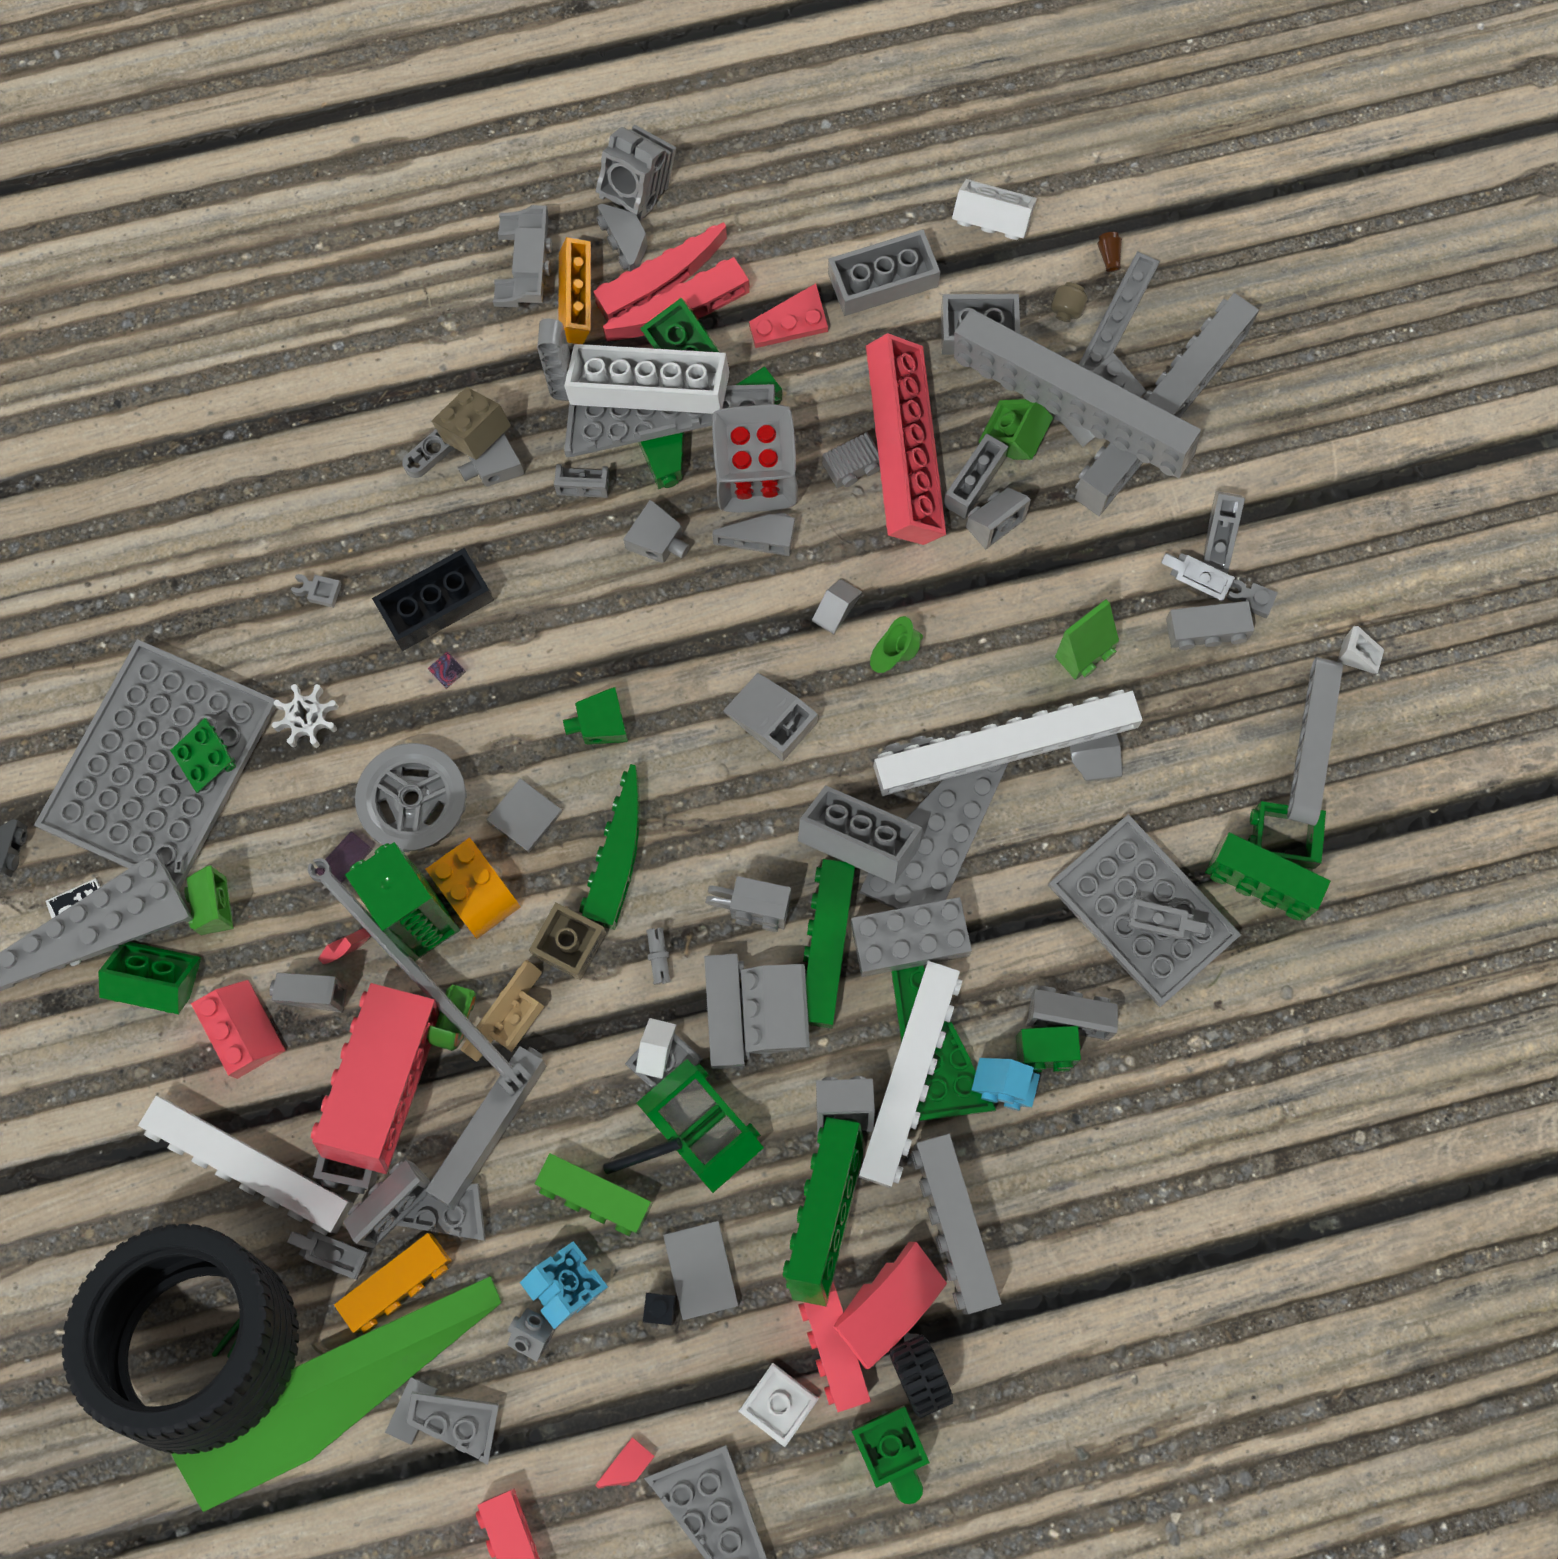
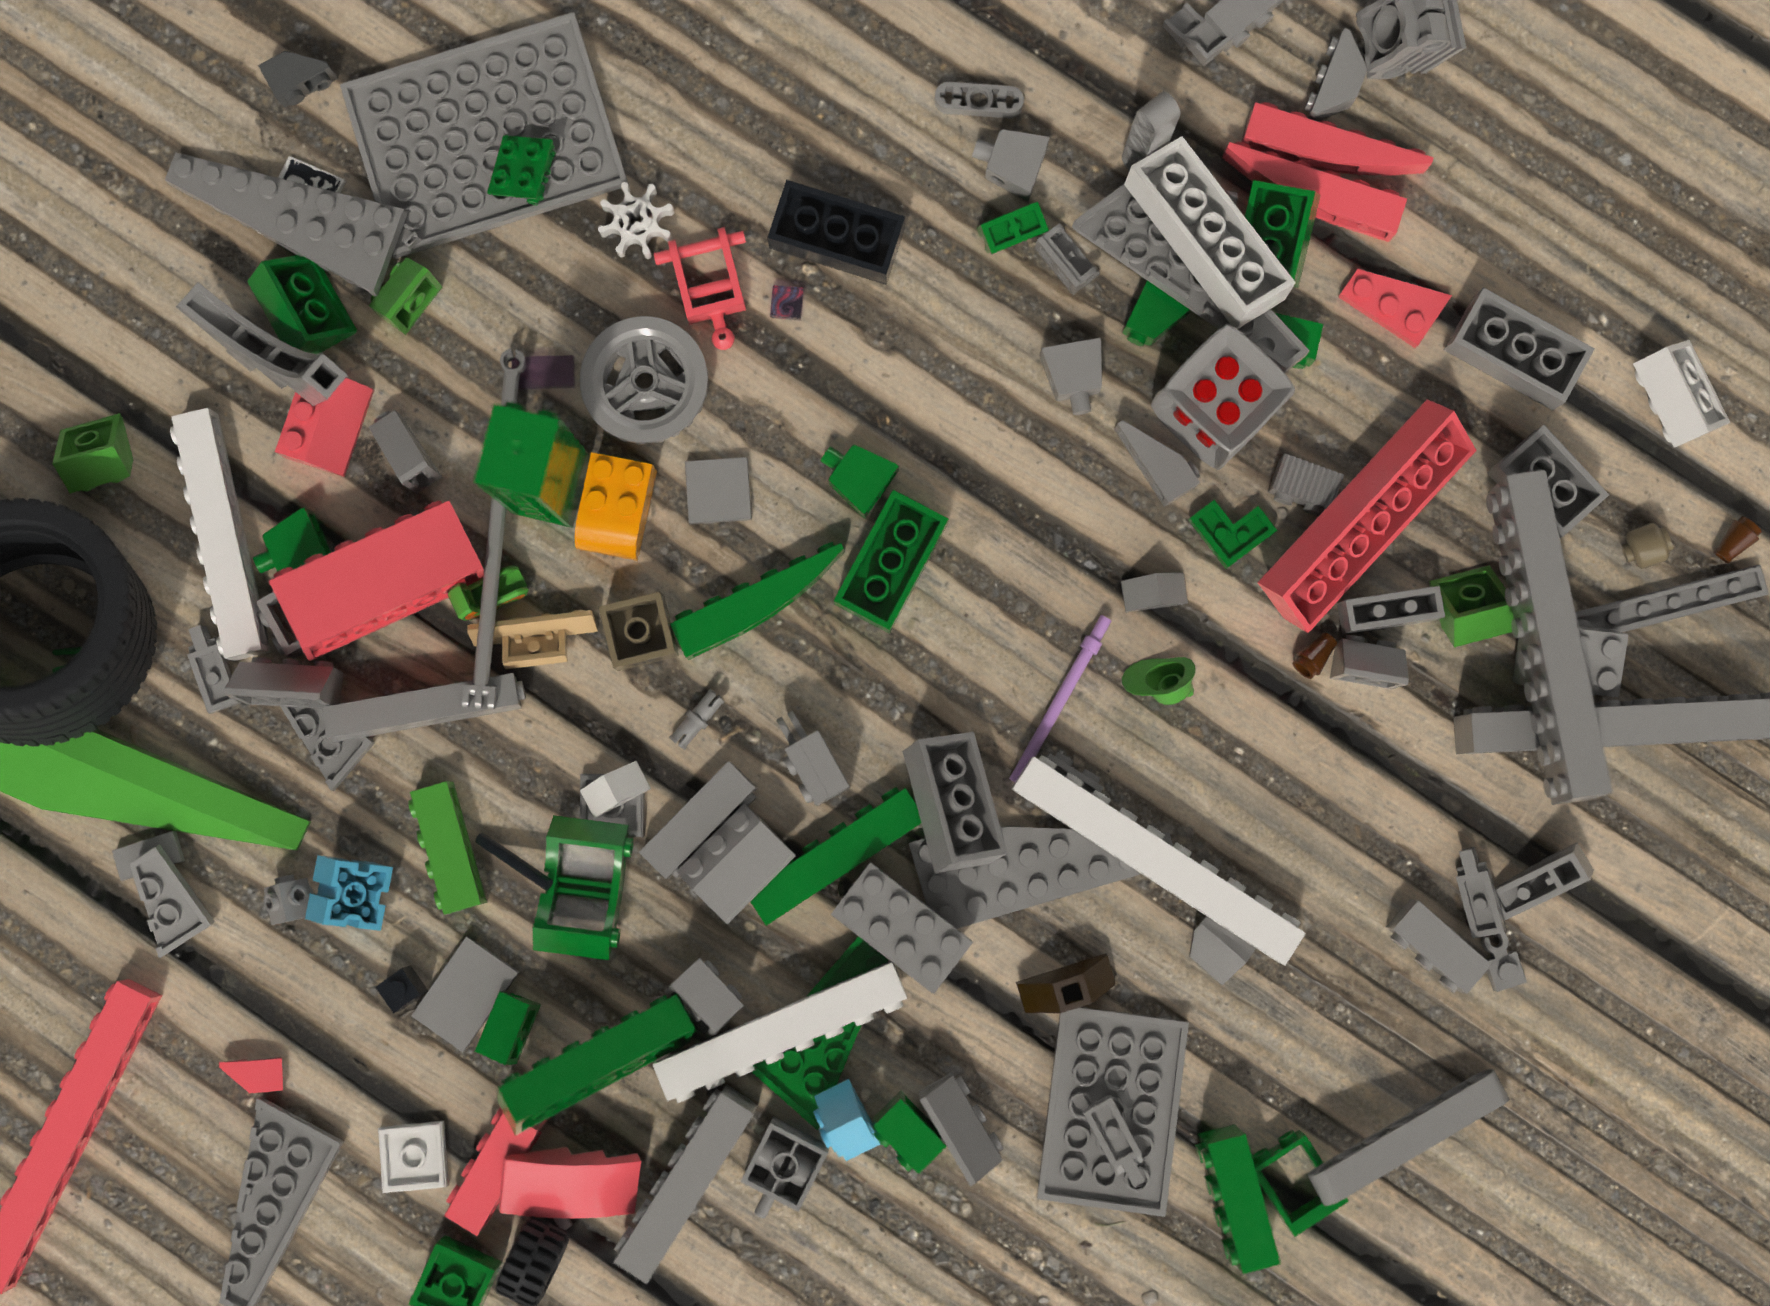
camera: 50 degrees right, 10 degrees up
light grey plate [291,574,342,608] -> none
coral slope [318,928,371,965] -> none
light orange brick [334,1233,452,1334] -> none
dark tan brick [432,387,511,460] -> none
light orange brick [558,237,591,344] -> none
light grey slope [723,673,818,761] -> none
bright green slope [1055,599,1119,680] -> none
white slope [1337,626,1384,673] -> none
none -> bright green slope [52,413,133,493]
none -> light grey arch [176,282,348,406]
none -> green torso [253,507,331,573]
none -> green hinge [474,991,541,1065]
none -> coral piece [653,227,746,350]
none -> light grey piece [741,1116,829,1219]
none -> green brick [834,490,949,634]
none -> green hinge [976,201,1049,255]
none -> lavender bar [1009,615,1112,782]
none -> dark brown slope [1016,953,1116,1013]
none -> green plate [1188,500,1277,569]
none -> reddish brown cone [1292,632,1337,679]

